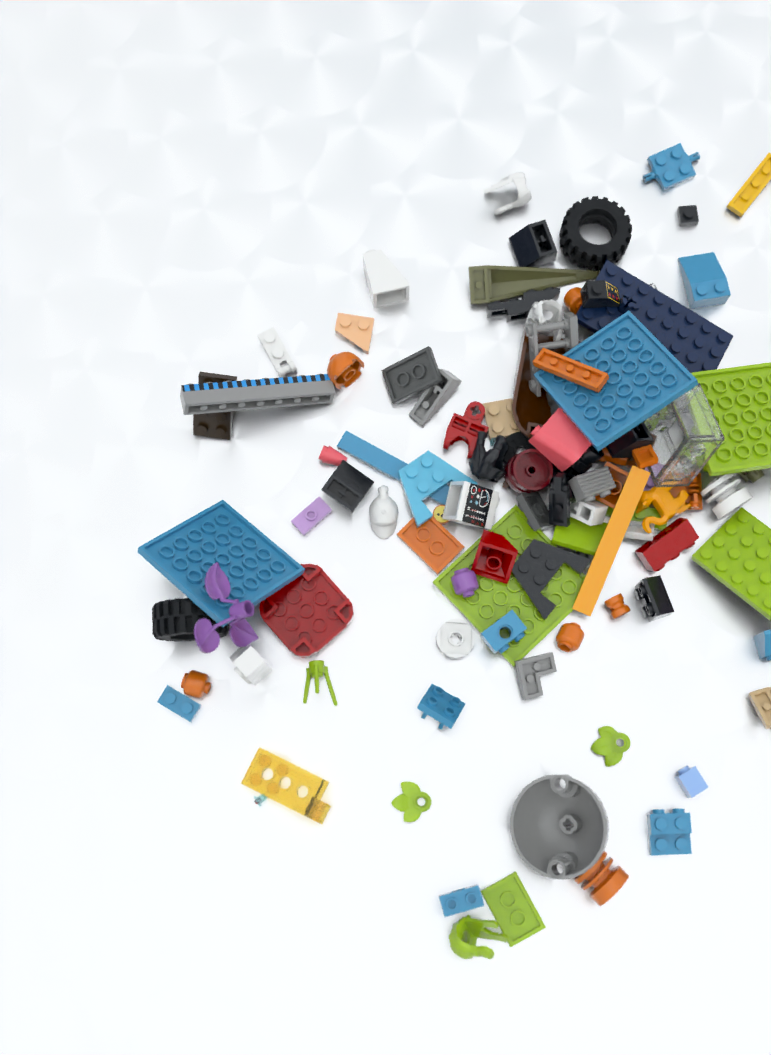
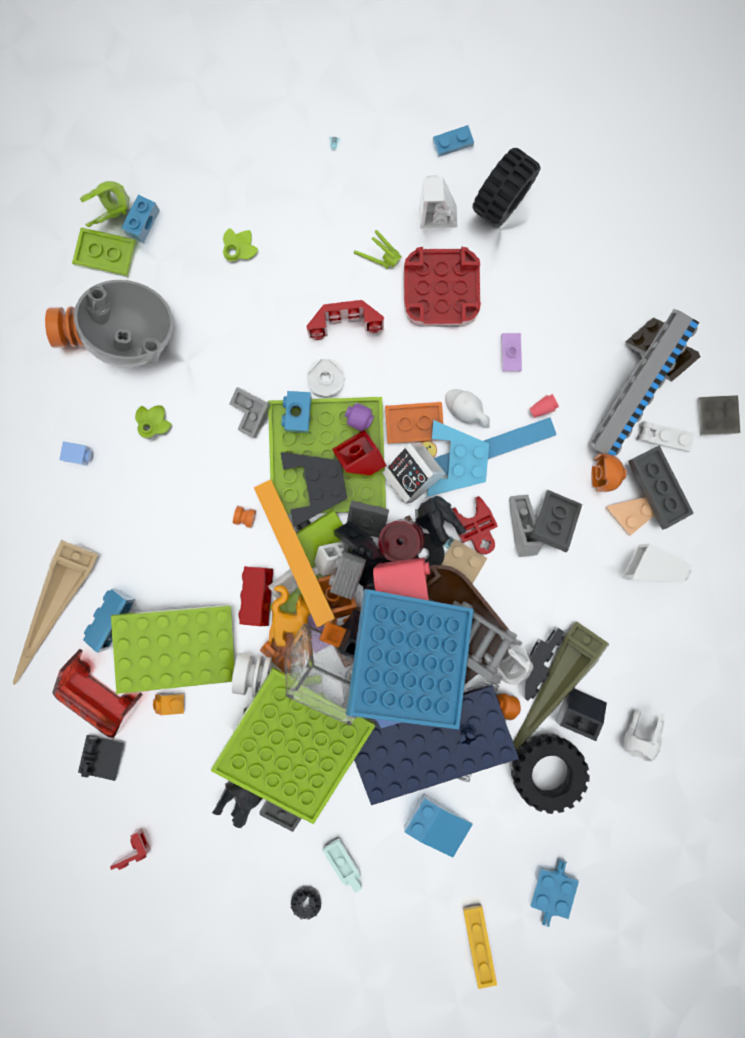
camera: 130 degrees right, 10 degrees up
dark azure plate [137,500,305,627] -> none
orange head [181,670,212,698] -> none
medium lavender plant [194,562,259,653] -> none
clear yellow hinge [241,747,331,825] -> none
black slope [321,460,374,513] -> none
dark azure plate [417,684,466,729] -> none
orange plate [533,348,609,393] -> none
orange head [556,622,585,652] -> none
black slope [580,280,620,308] -> none
black slope [634,575,675,622] -> none
dark azure plate [647,809,692,855] -> none
black plate [677,205,699,226] -> none
none -> red slope [306,300,384,340]
none -> dark grey plate [628,445,694,530]
none -> clear smoke plate [698,395,741,436]

